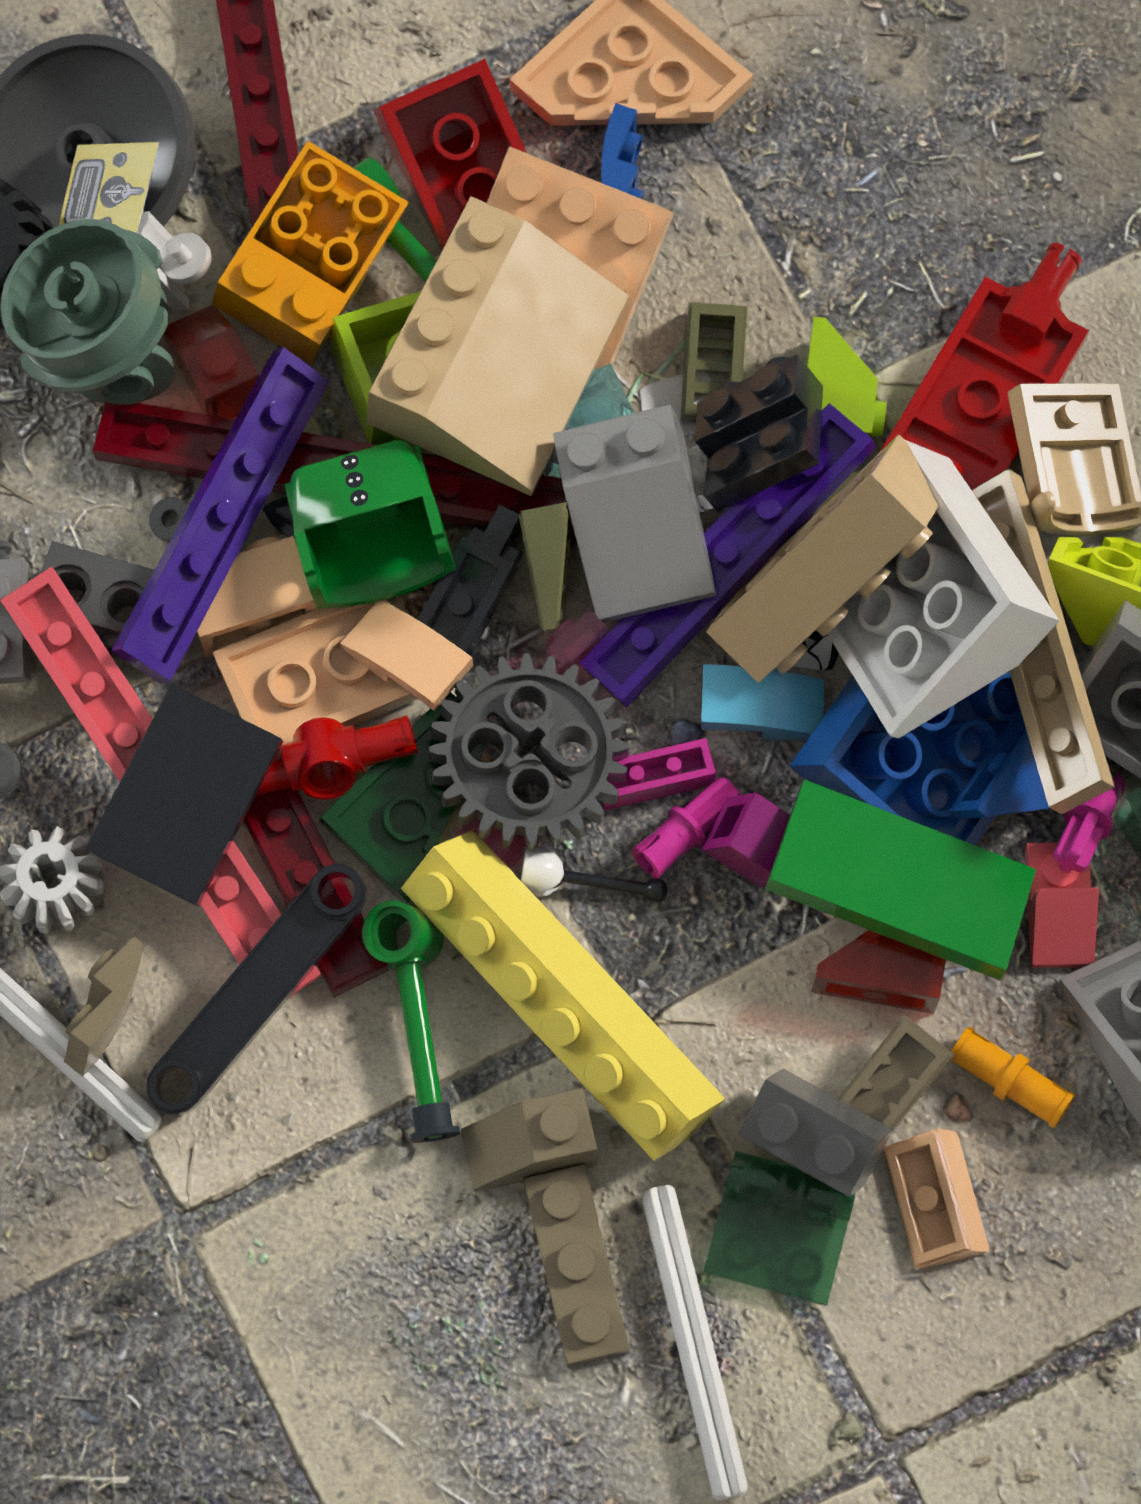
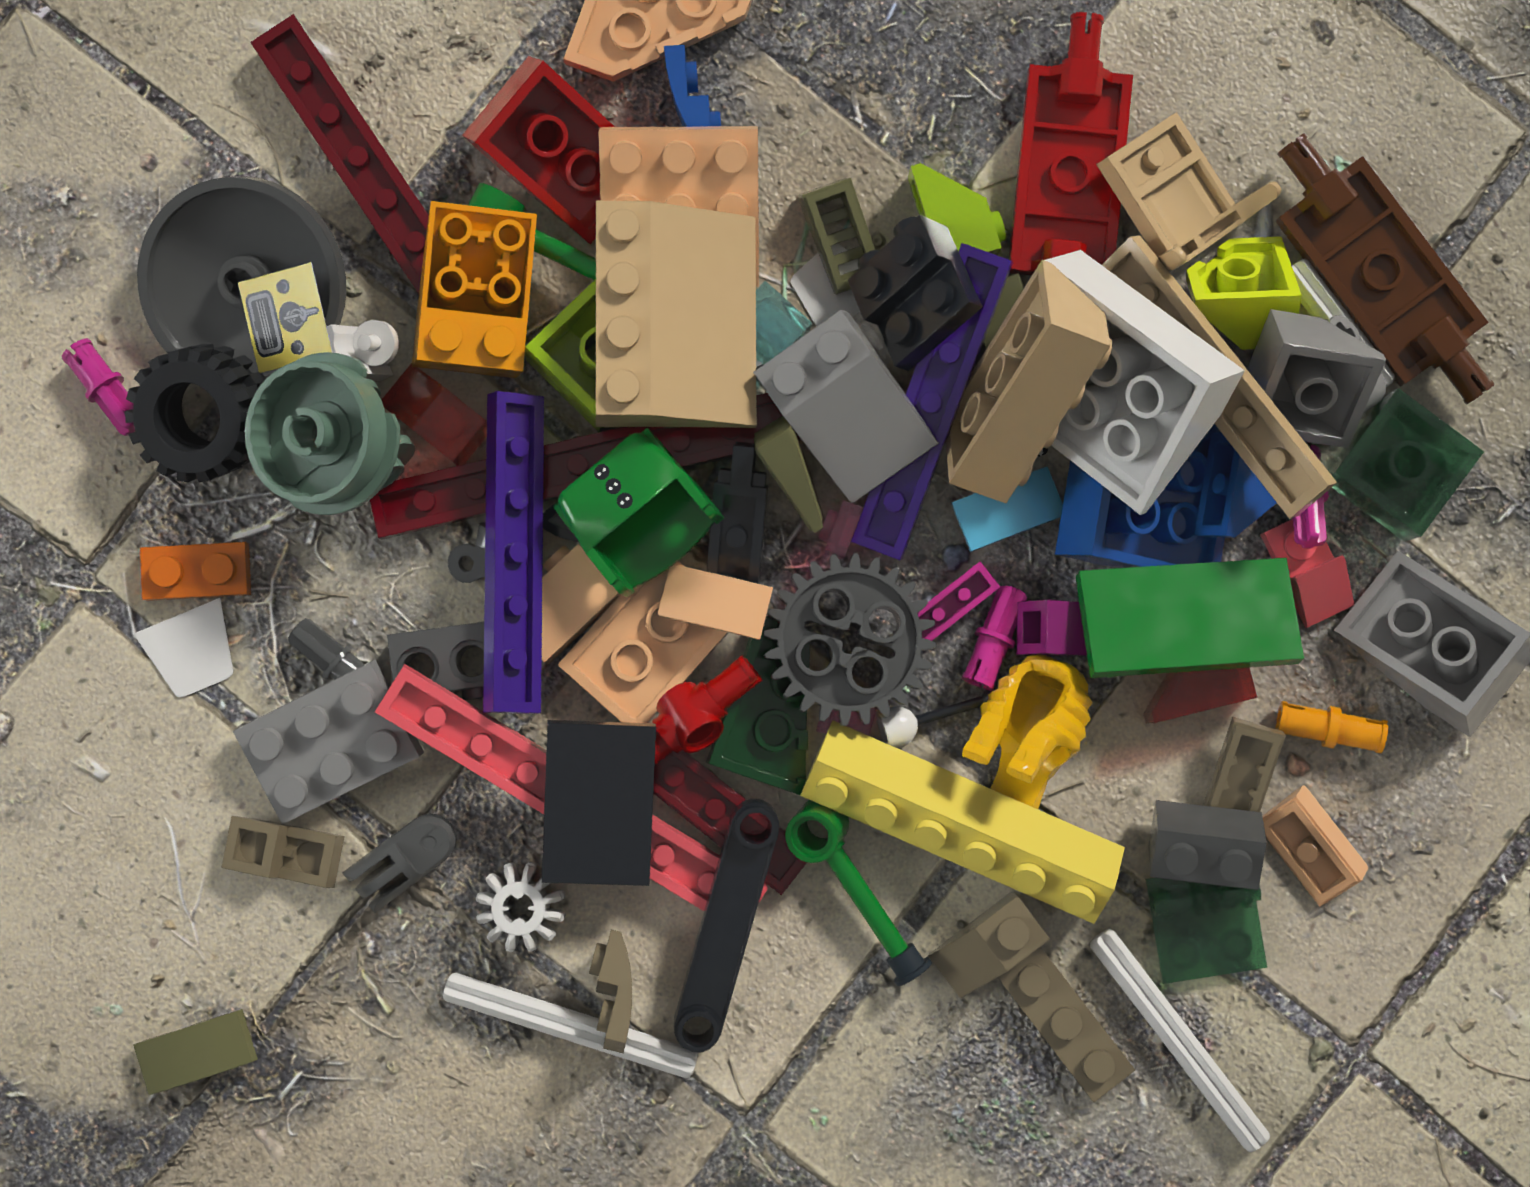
camera: 25 degrees left, 15 degrees up
none -> yellow hair [962,654,1093,809]

